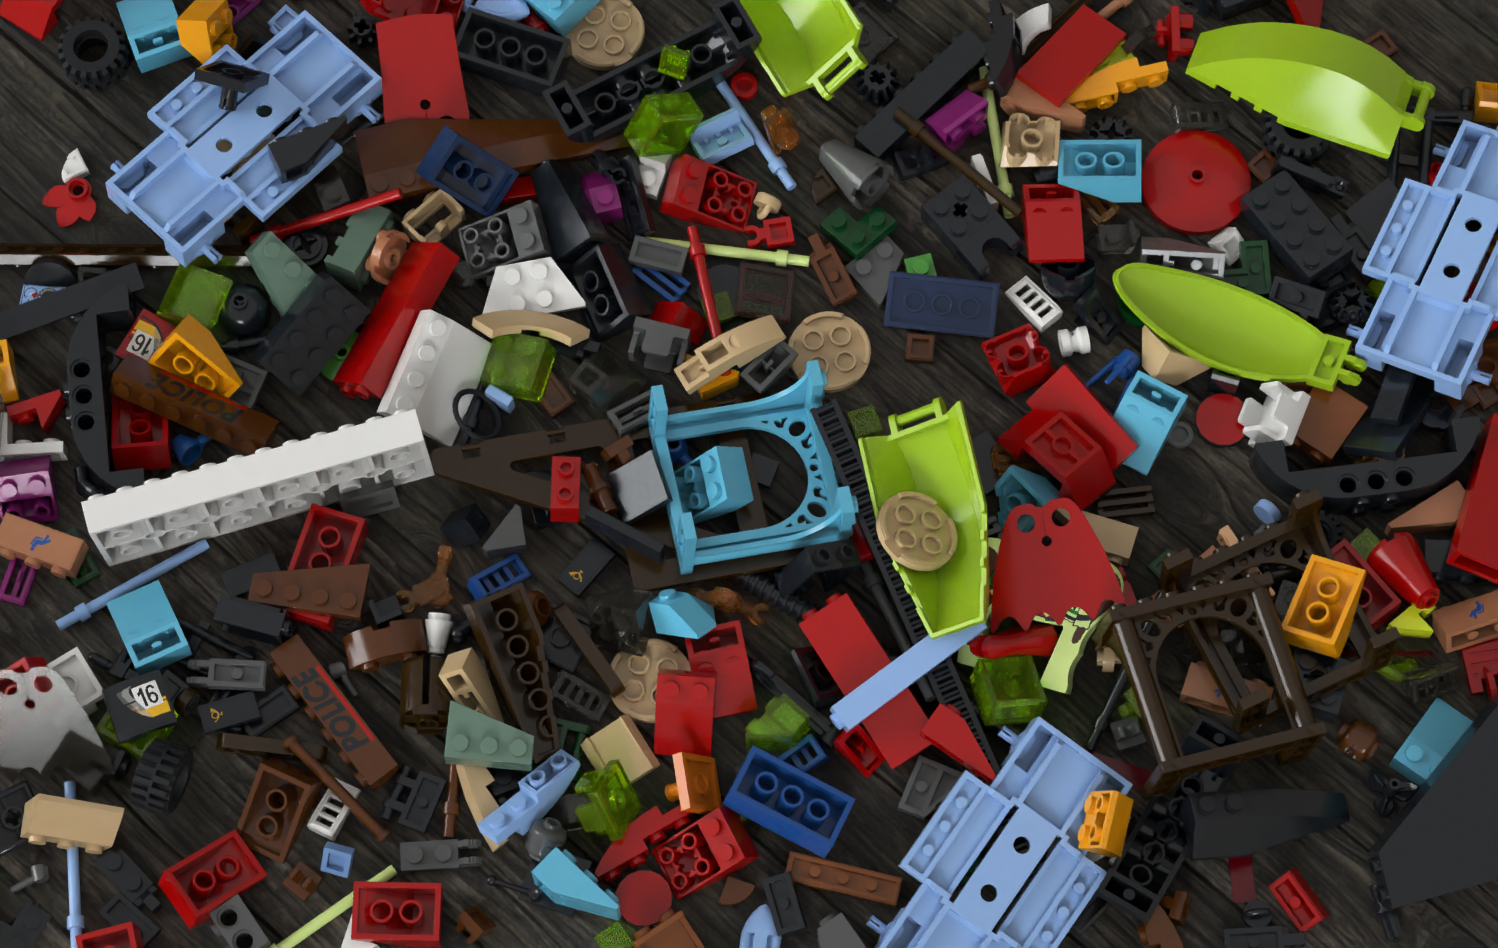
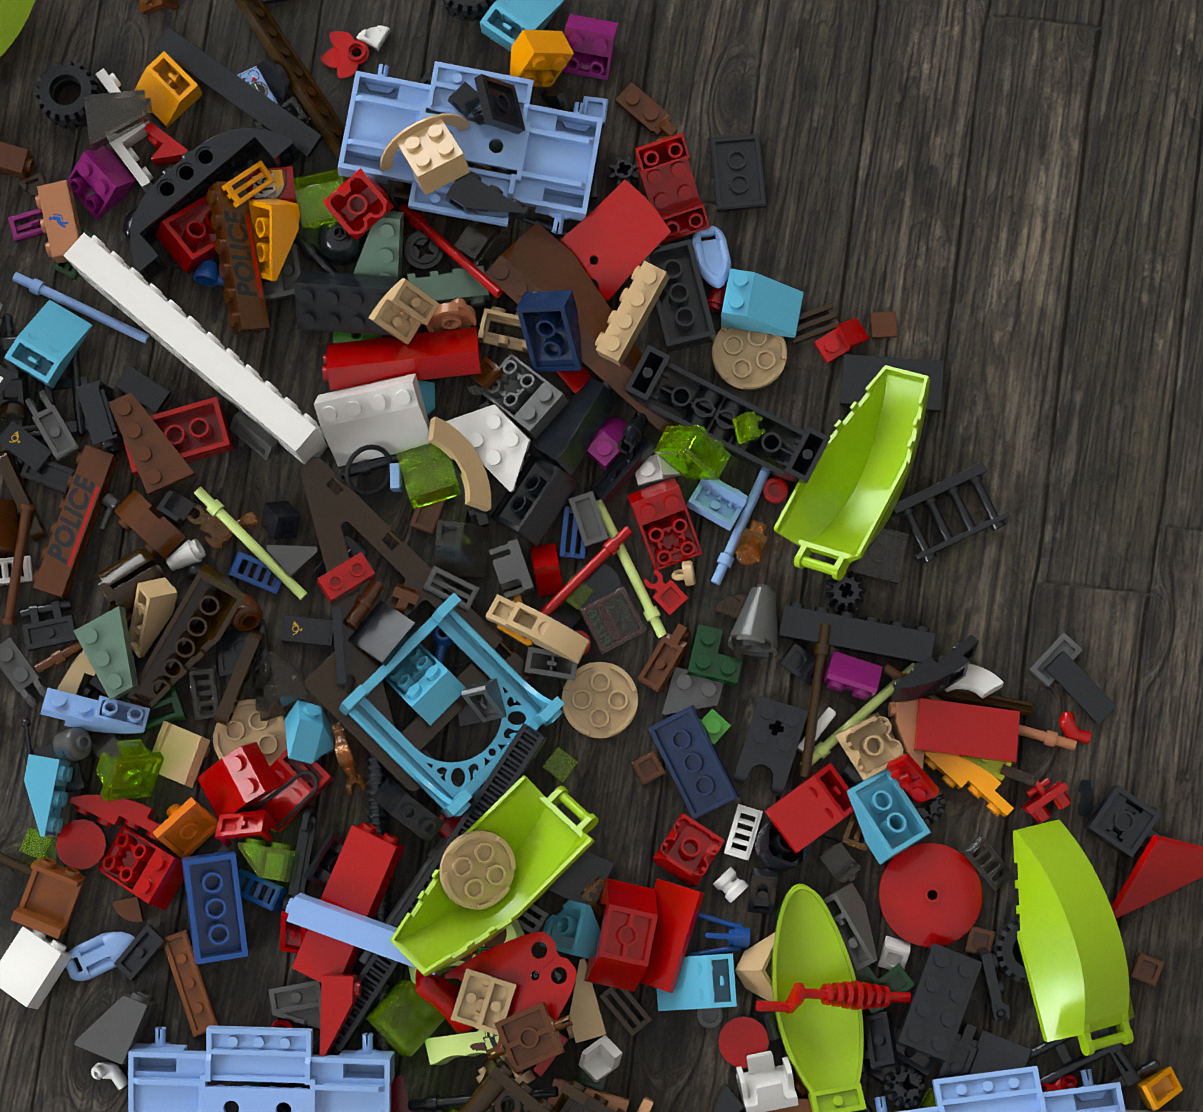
camera: 60 degrees right, 10 degrees up
none -> yellowish green bar [194,487,308,600]
none -> red hinge [215,810,278,846]
none -> light orange tile [221,160,275,208]
none -> black piece [252,770,319,835]
none -> red piece [323,168,394,240]
none -> tan slope [369,278,439,344]
none -> tan piece [380,113,471,196]
none -> black tile [448,82,480,117]
none -> tan slope [451,968,517,1036]
none -> dark grey slope [462,678,506,722]
none -> reddish brown tile [469,356,504,390]
none -> reddish brown plate [486,1002,573,1073]
none -> white panel [579,1035,622,1082]
none -> tan brick [595,261,669,367]
none -> red piece [756,981,911,1014]
none -> red plate [886,753,940,804]

